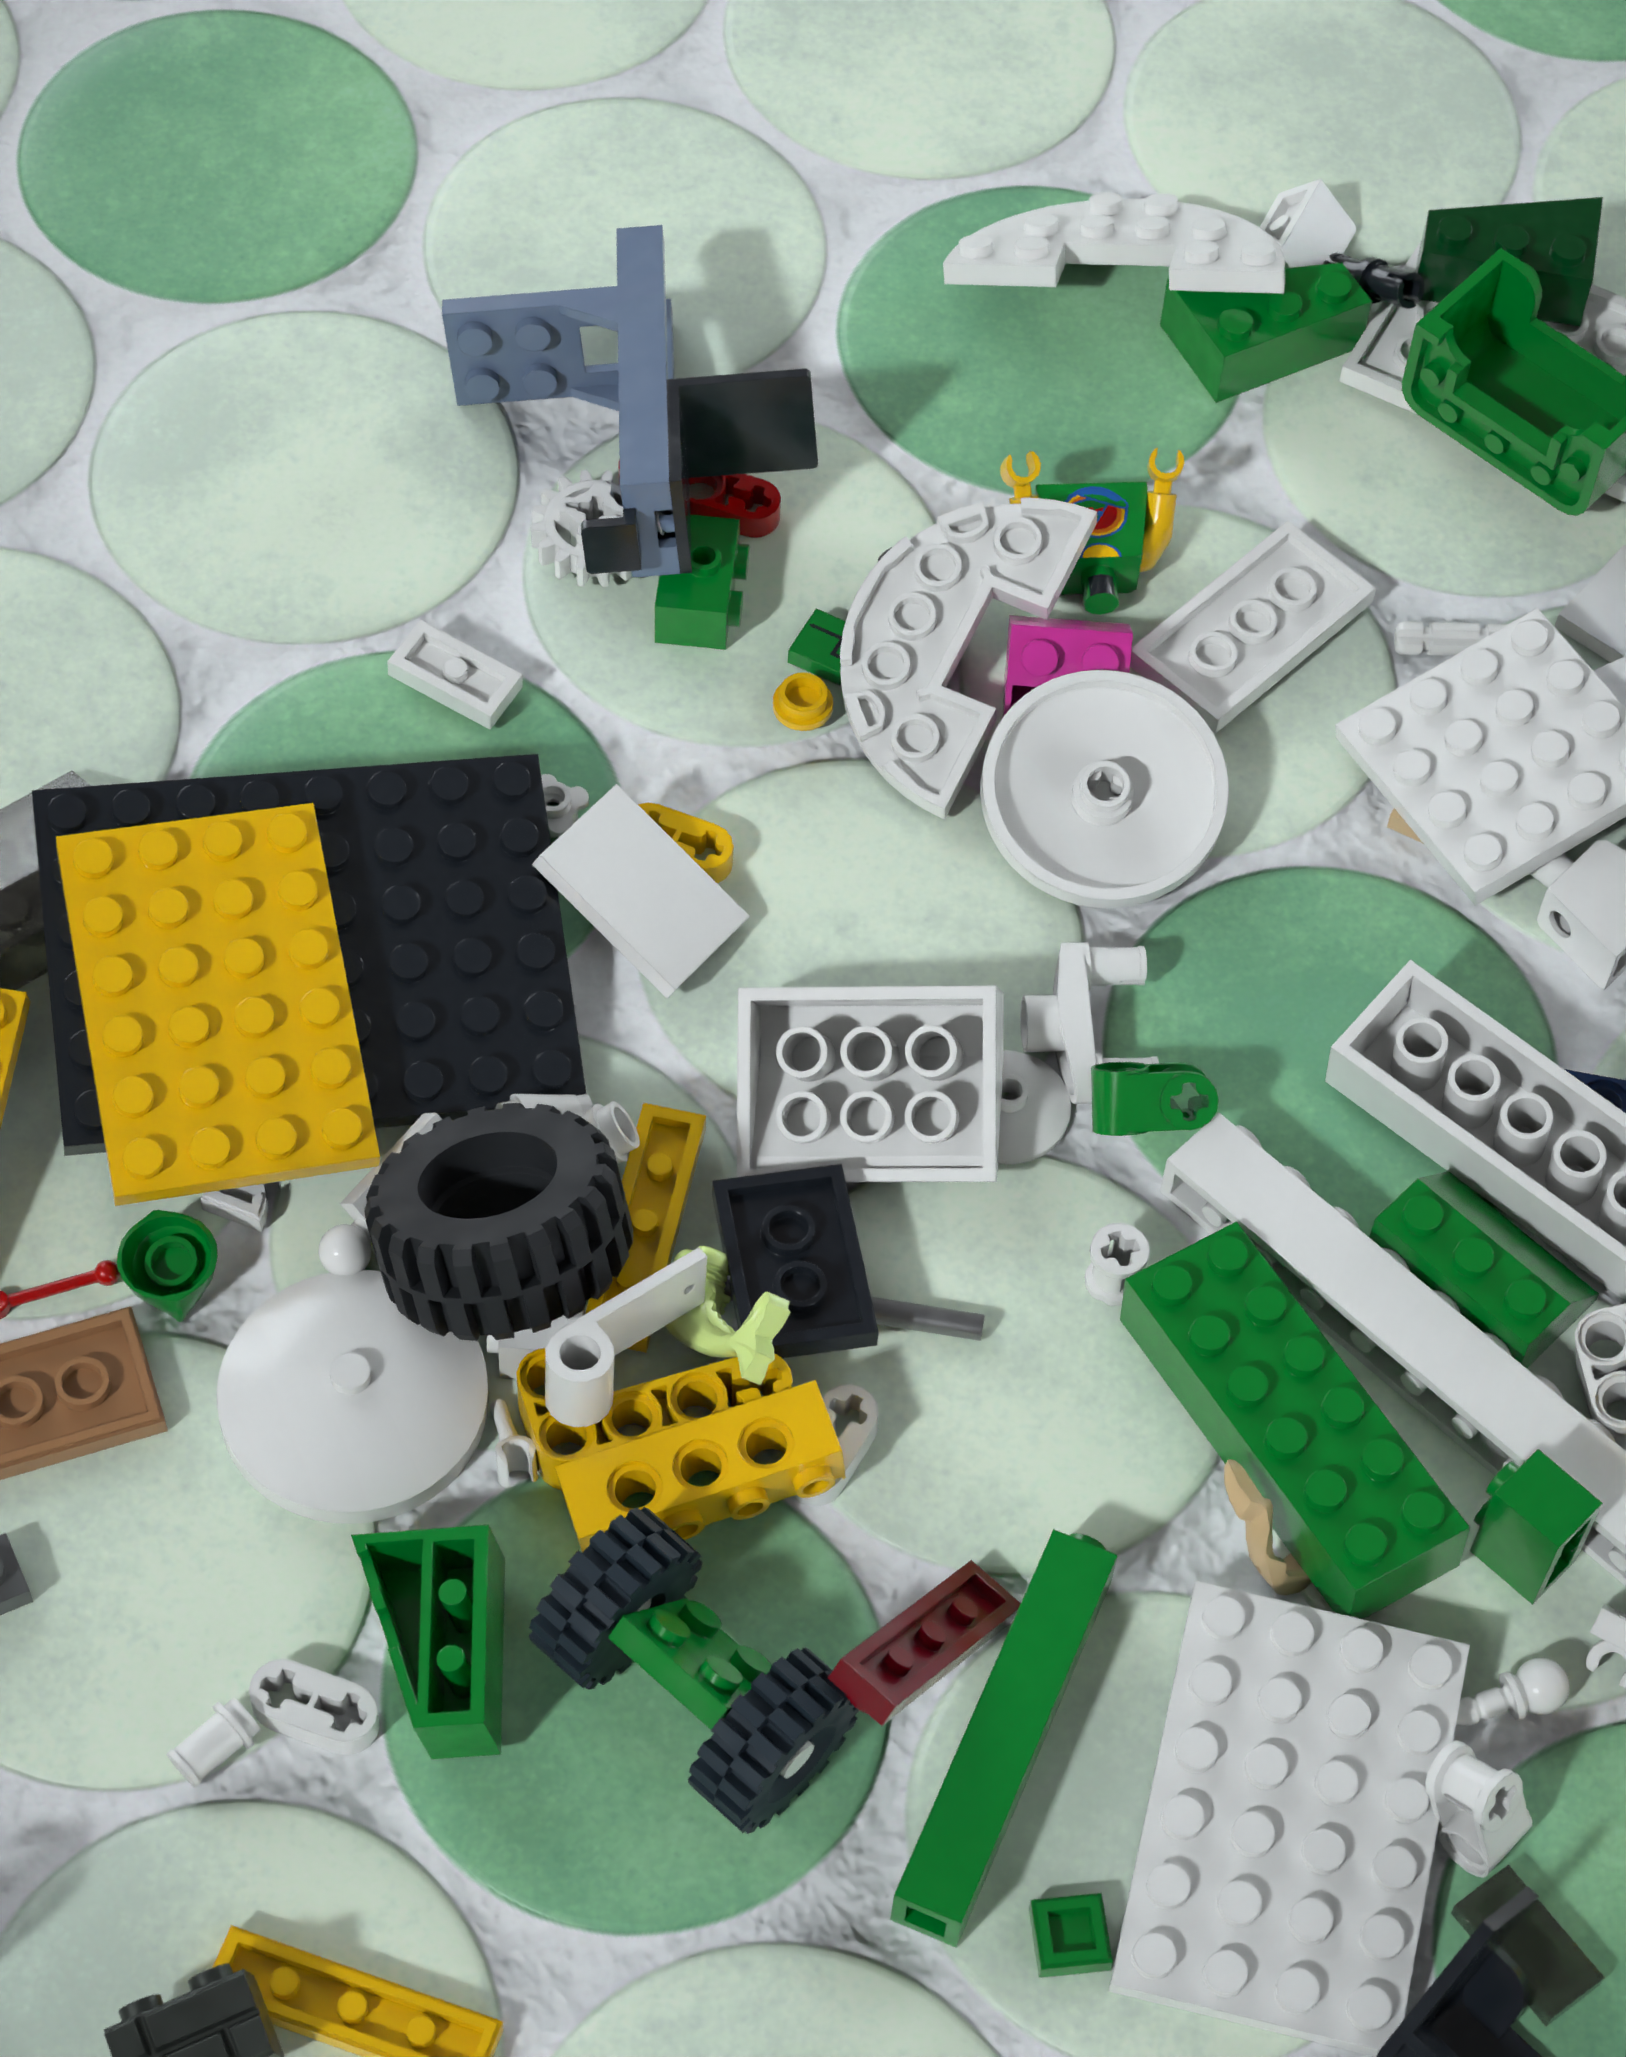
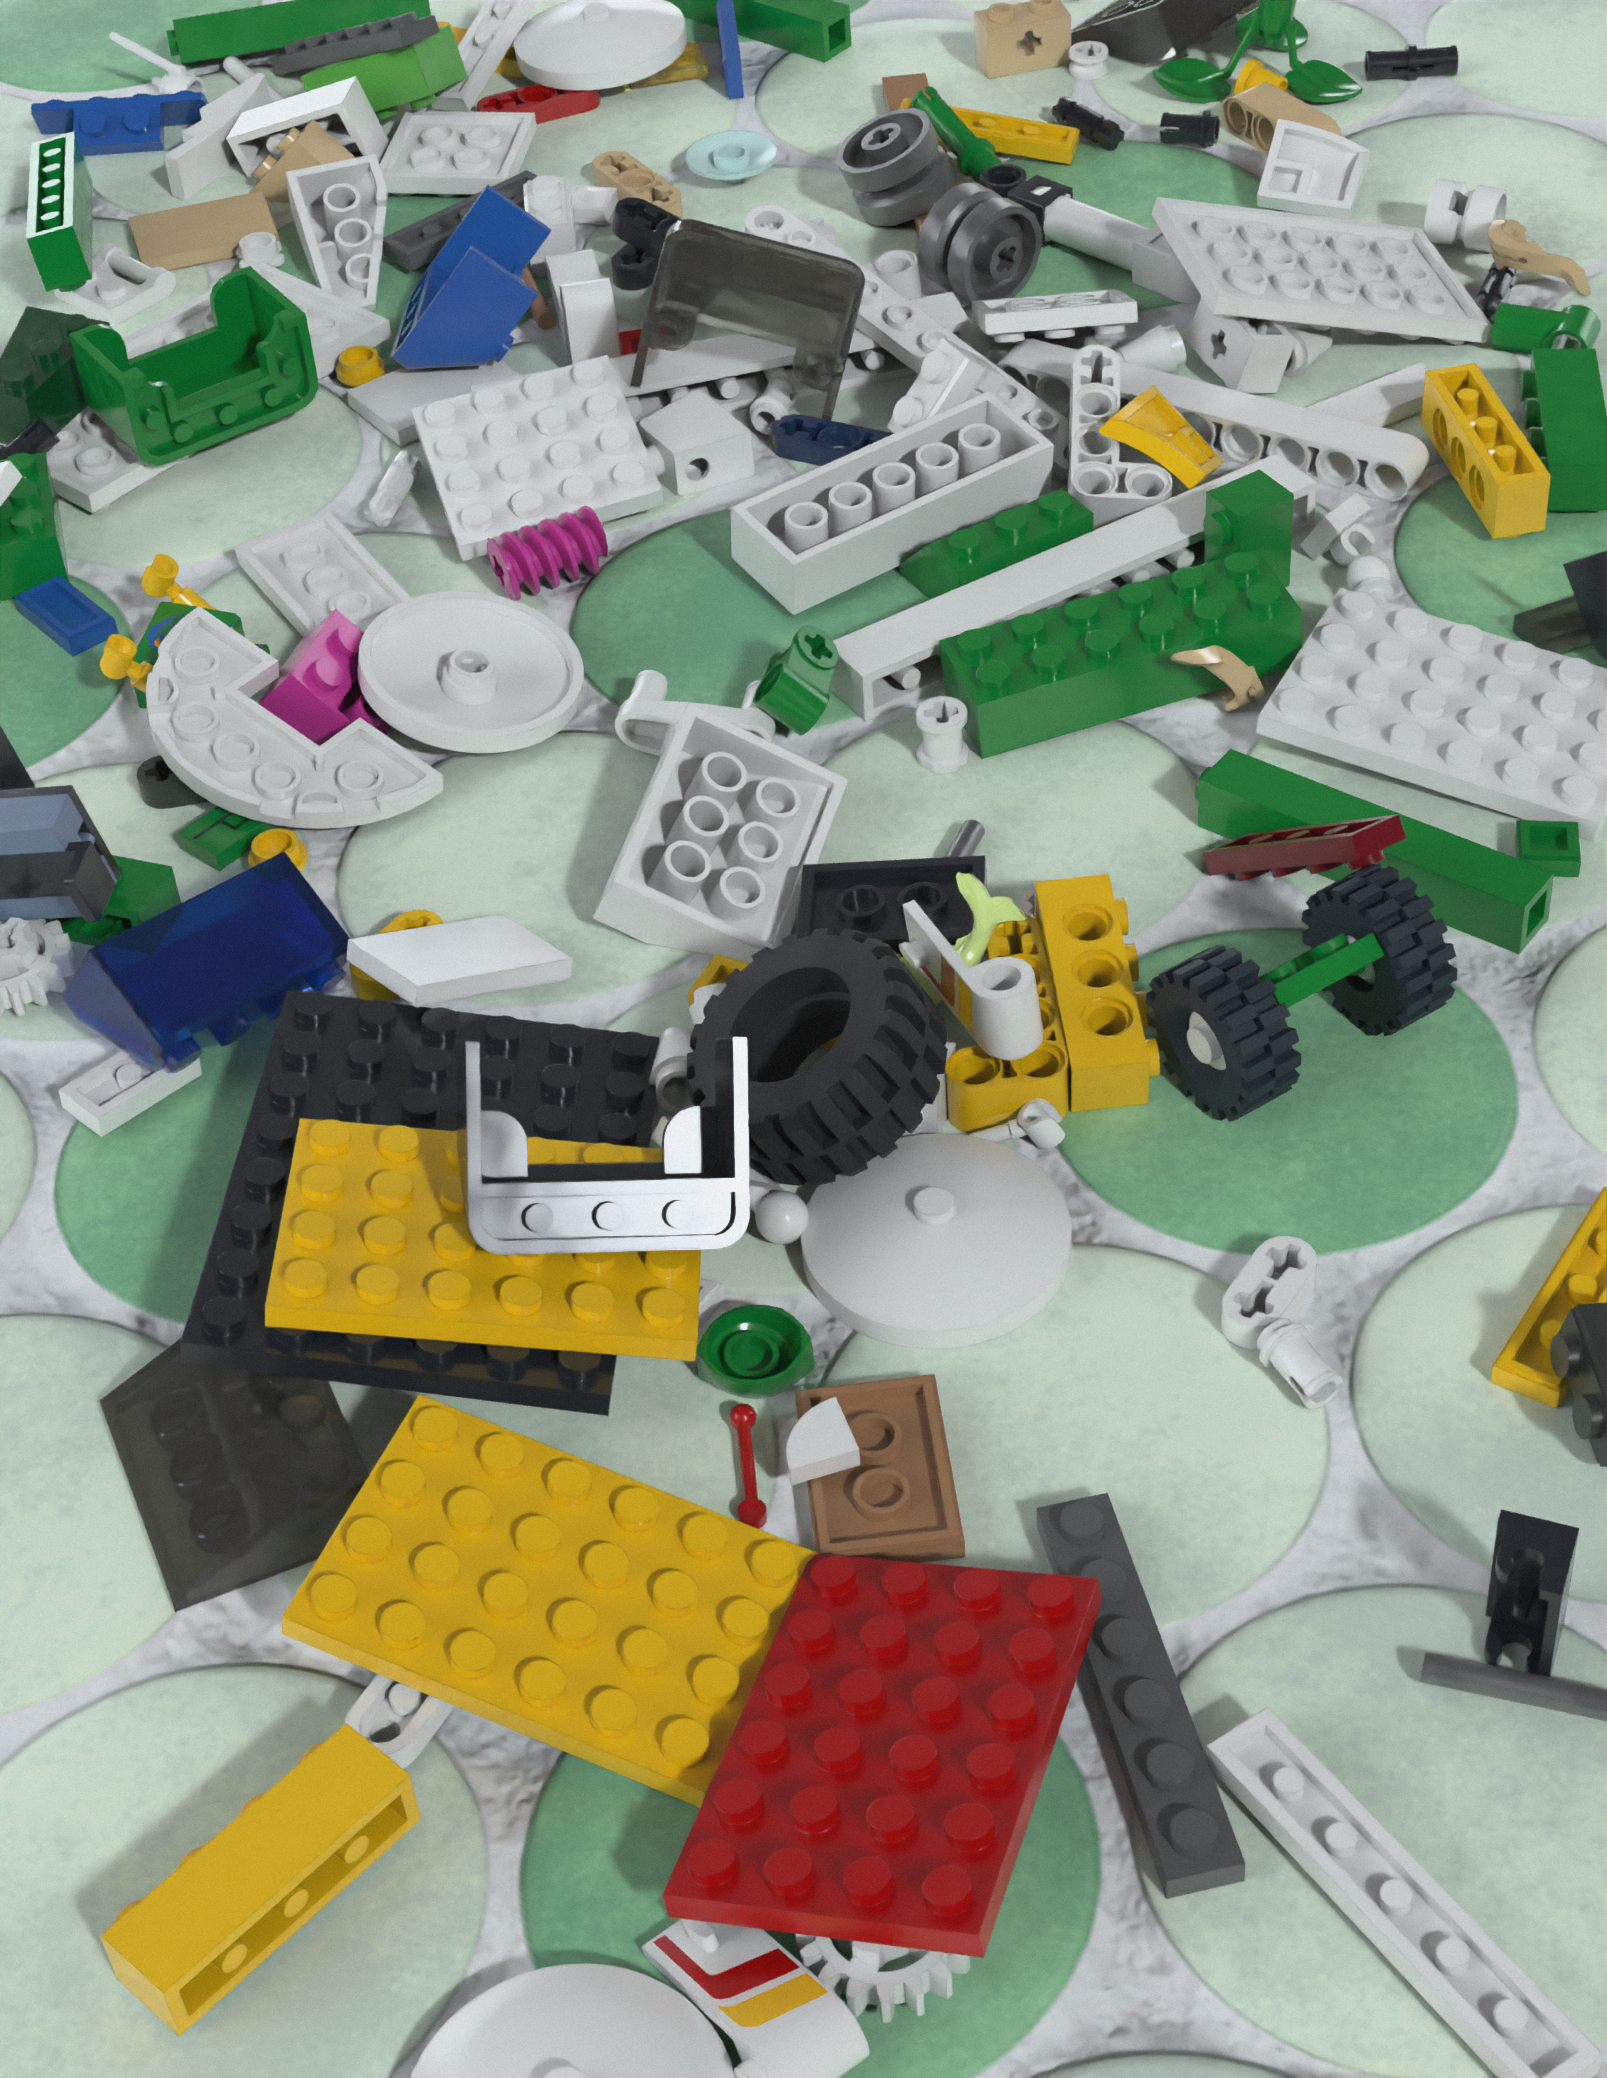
camera: 70 degrees left, 15 degrees down
green wedge [351,1524,505,1759] -> none
white piece [1425,1741,1532,1878] -> none
none -> blue tile [14,575,119,657]
none -> clear blue windscreen [62,851,351,1074]
none -> windscreen [455,1037,750,1255]
none -> dark pink piece [487,505,608,601]
none -> white tile [786,1397,860,1486]

